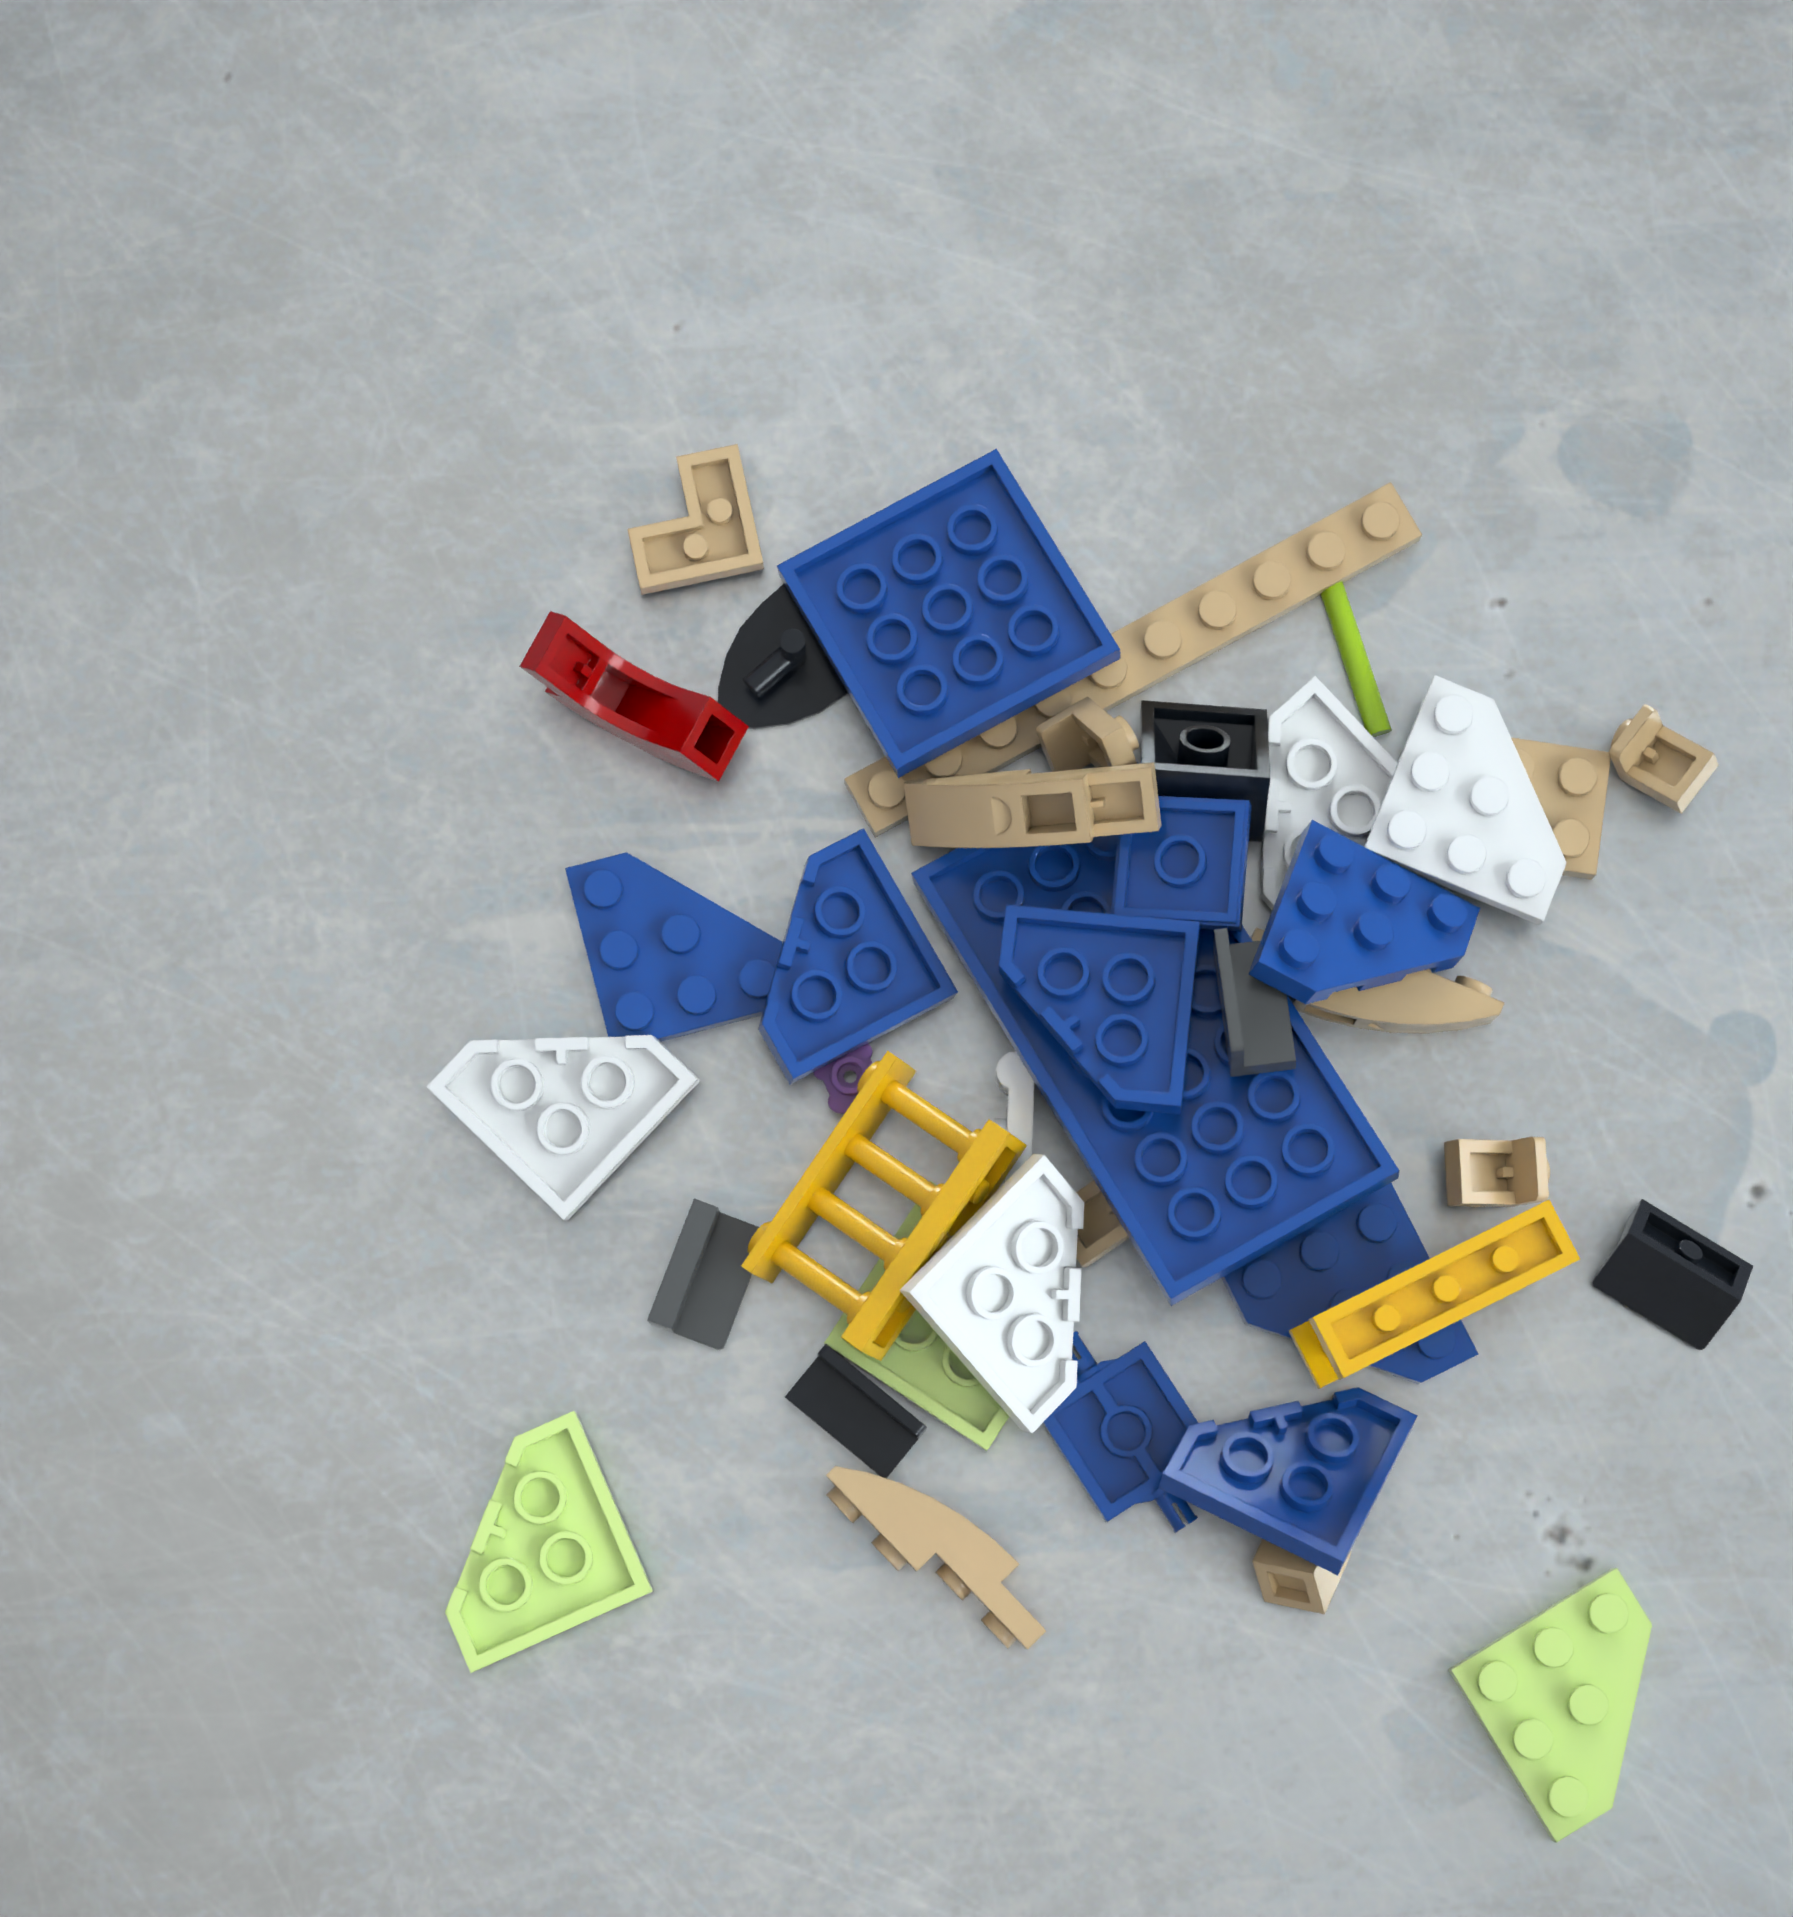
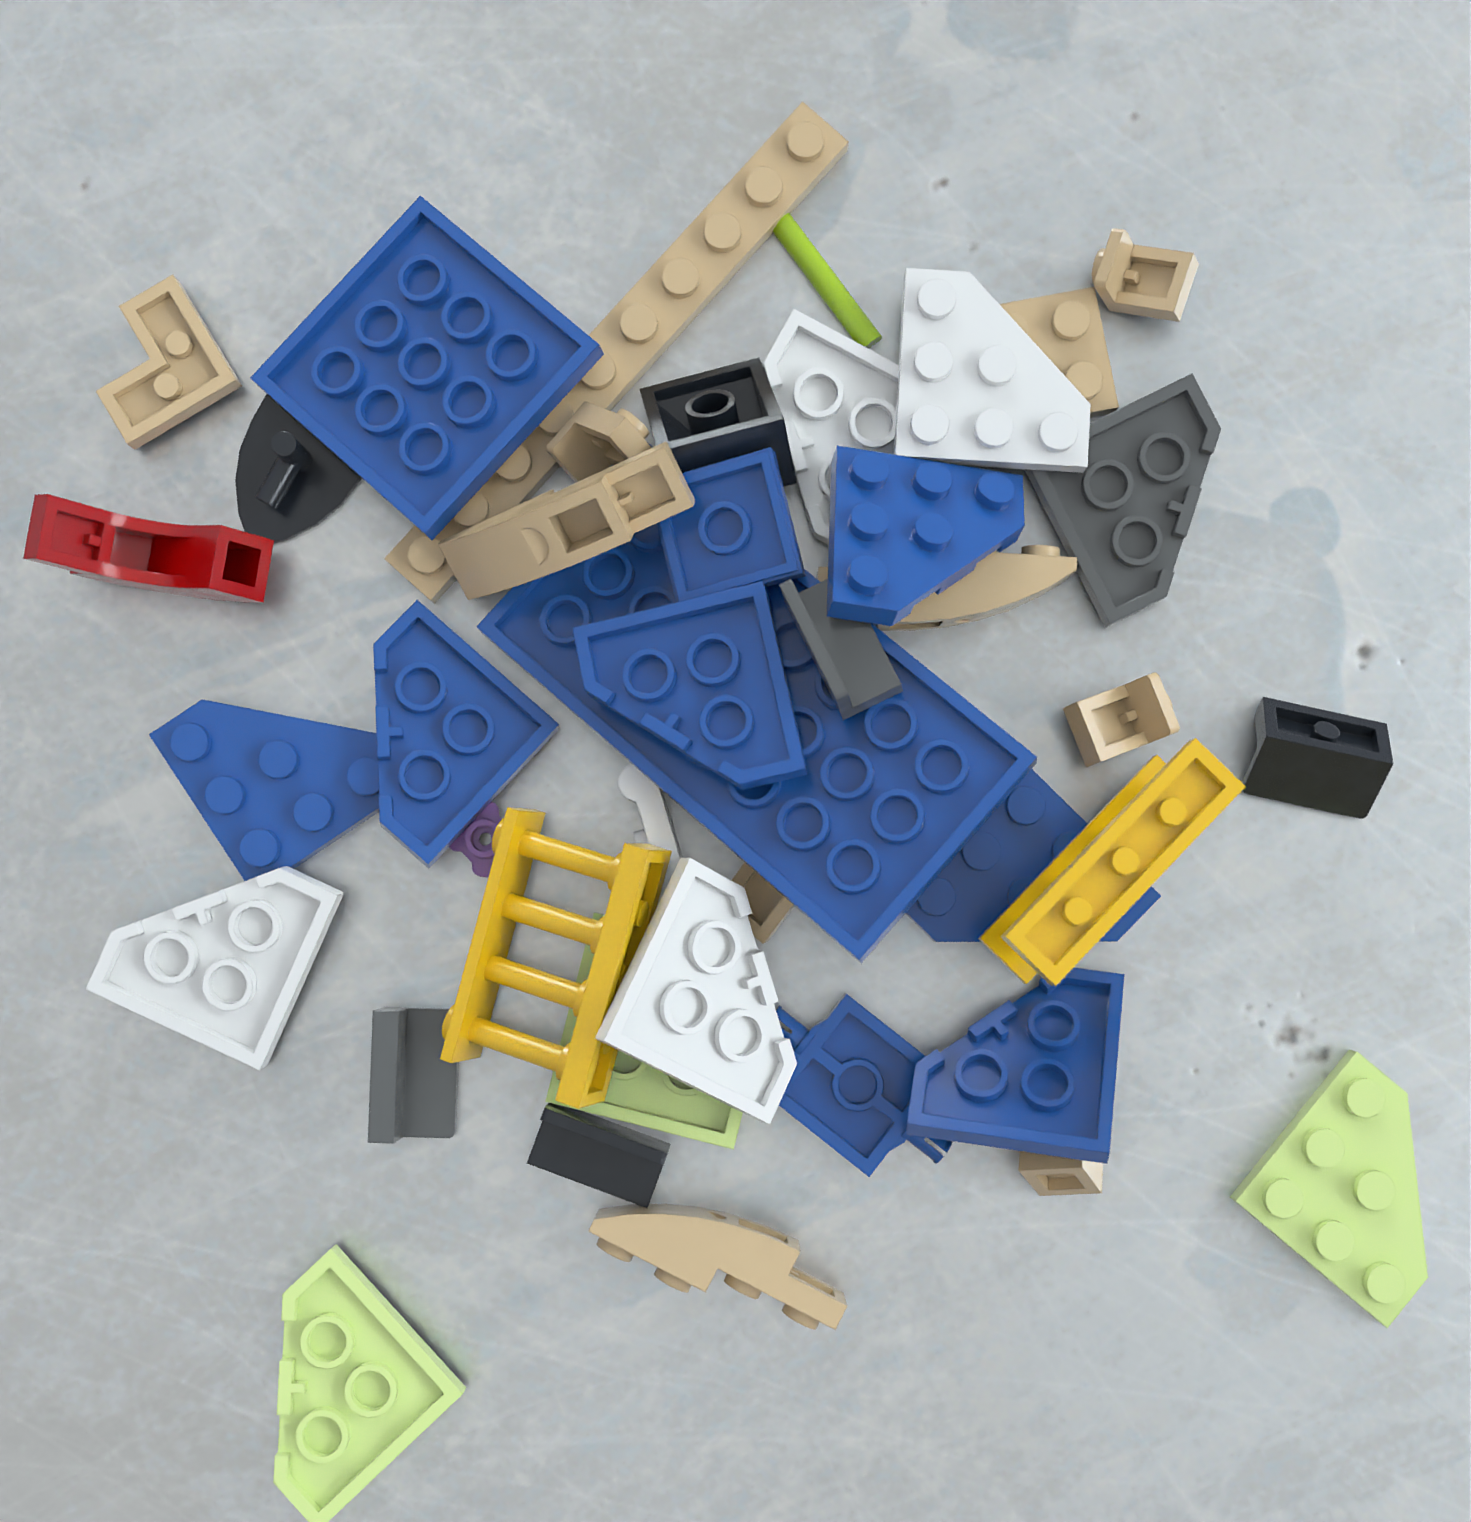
camera: 15 degrees left, 5 degrees up
none -> dark grey plate [1024,373,1221,628]

